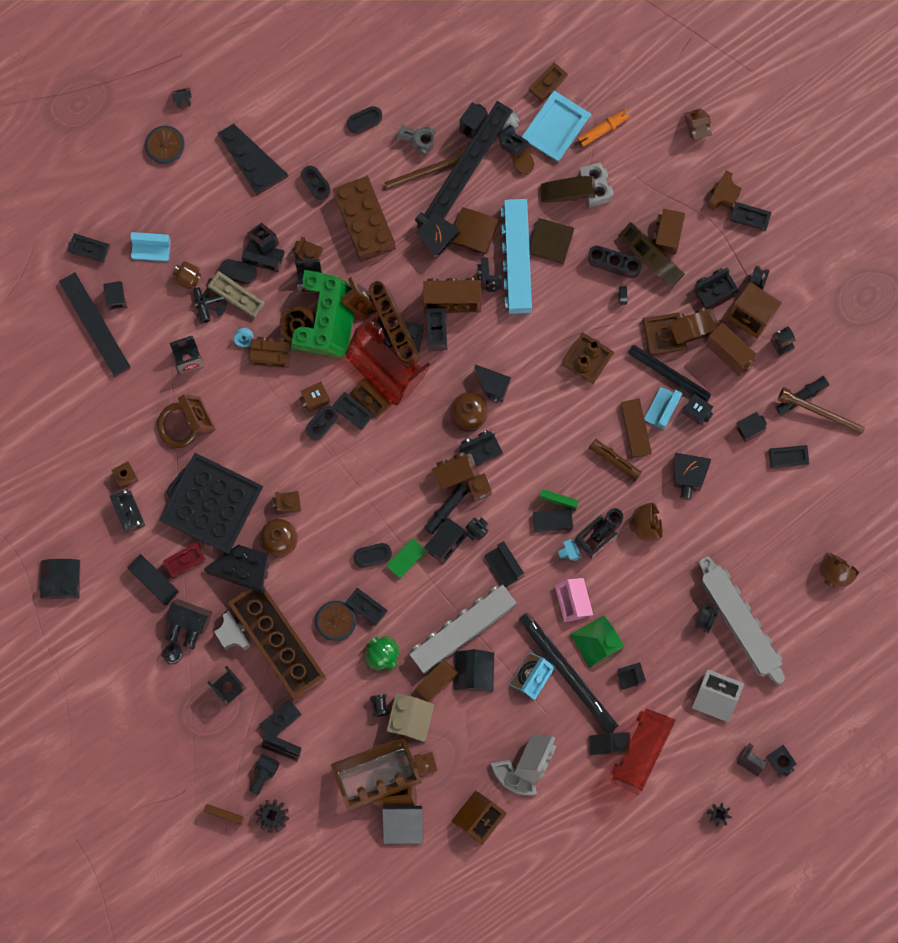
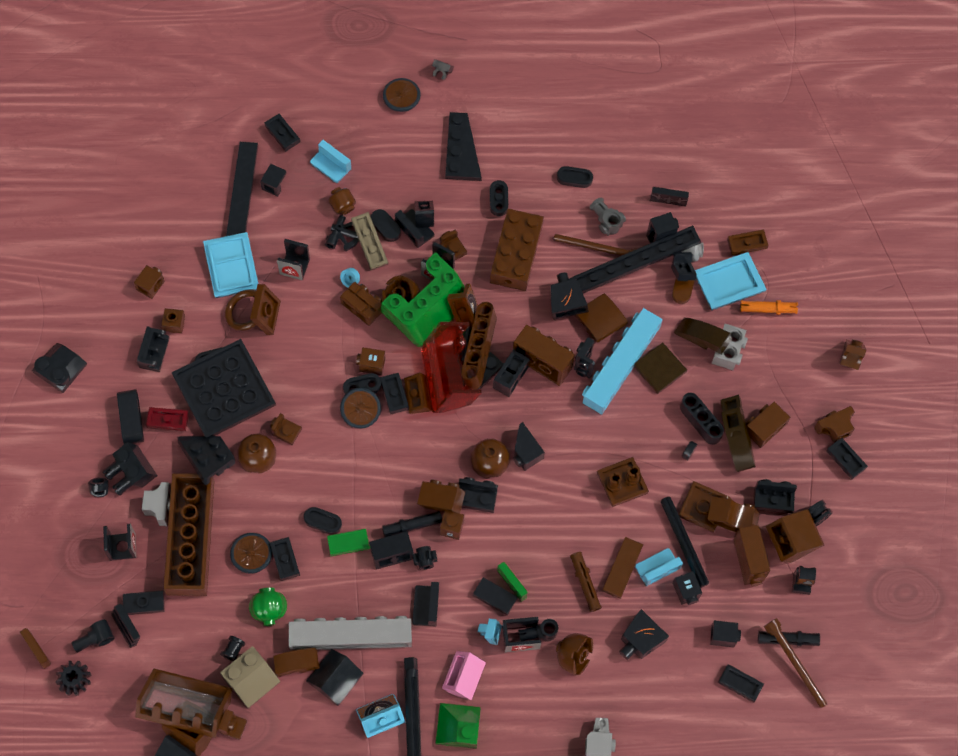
camera: 30 degrees right, 10 degrees down
none -> reddish brown brick [134,265,165,299]
none -> medium azure piece [203,232,258,298]
none -> reddish brown wheel [340,388,381,429]
none -> black tile [650,187,689,207]

